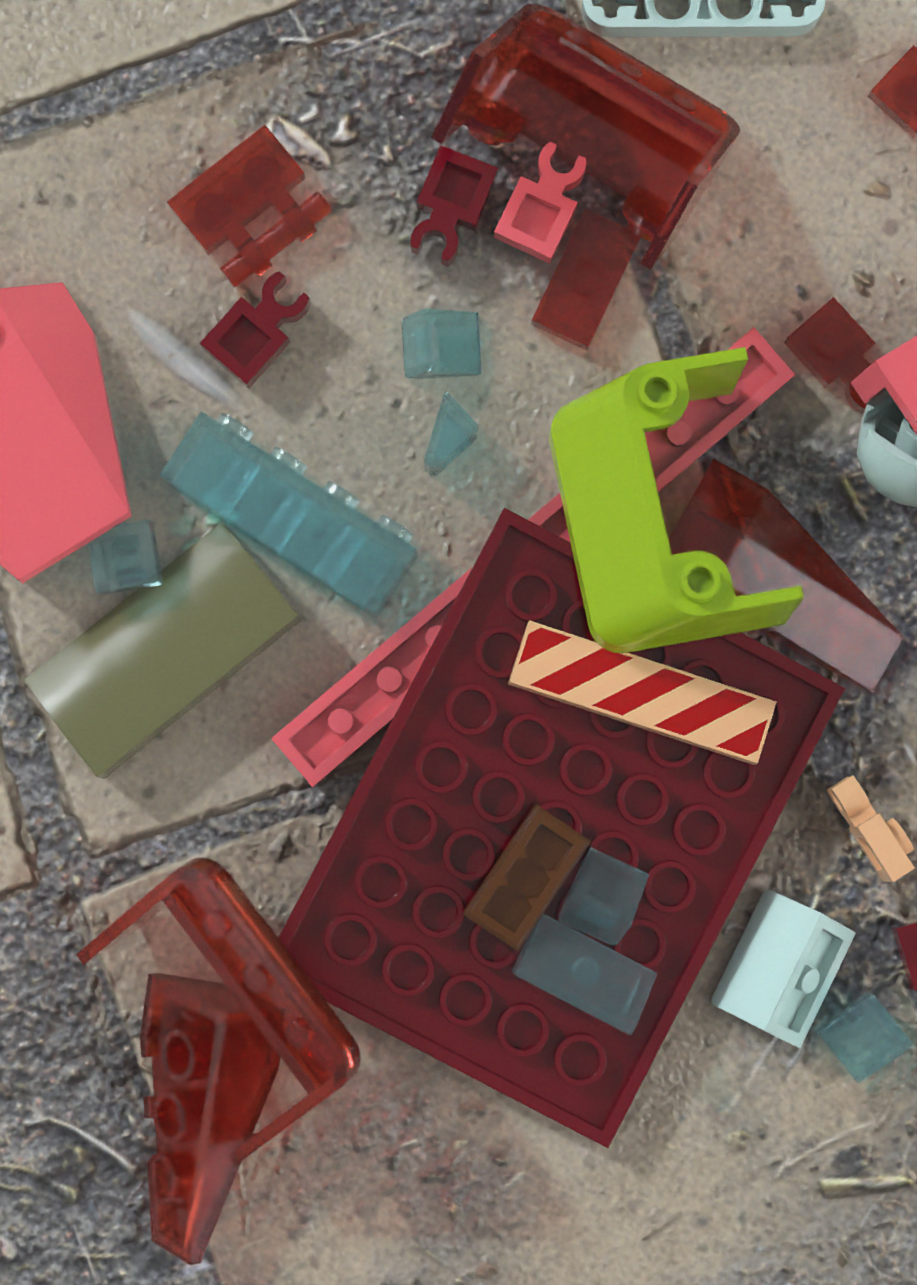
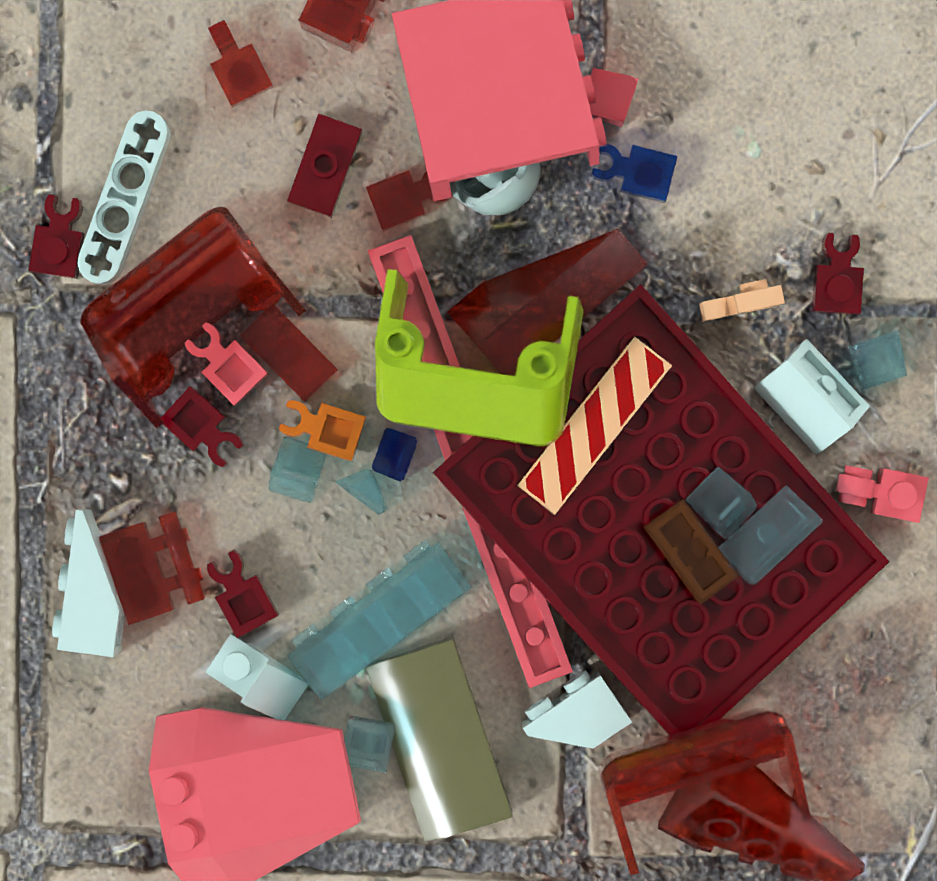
camera: 70 degrees left, 5 degrees up
none -> light aqua slope [52,508,127,657]
none -> light aqua slope [205,632,309,720]
none -> orange plate [279,400,367,462]
none -> dark red plate [287,113,363,218]
none -> clear blue slope [372,428,419,482]
none -> light aqua slope [522,670,632,749]
none -> coral plate [835,465,929,523]

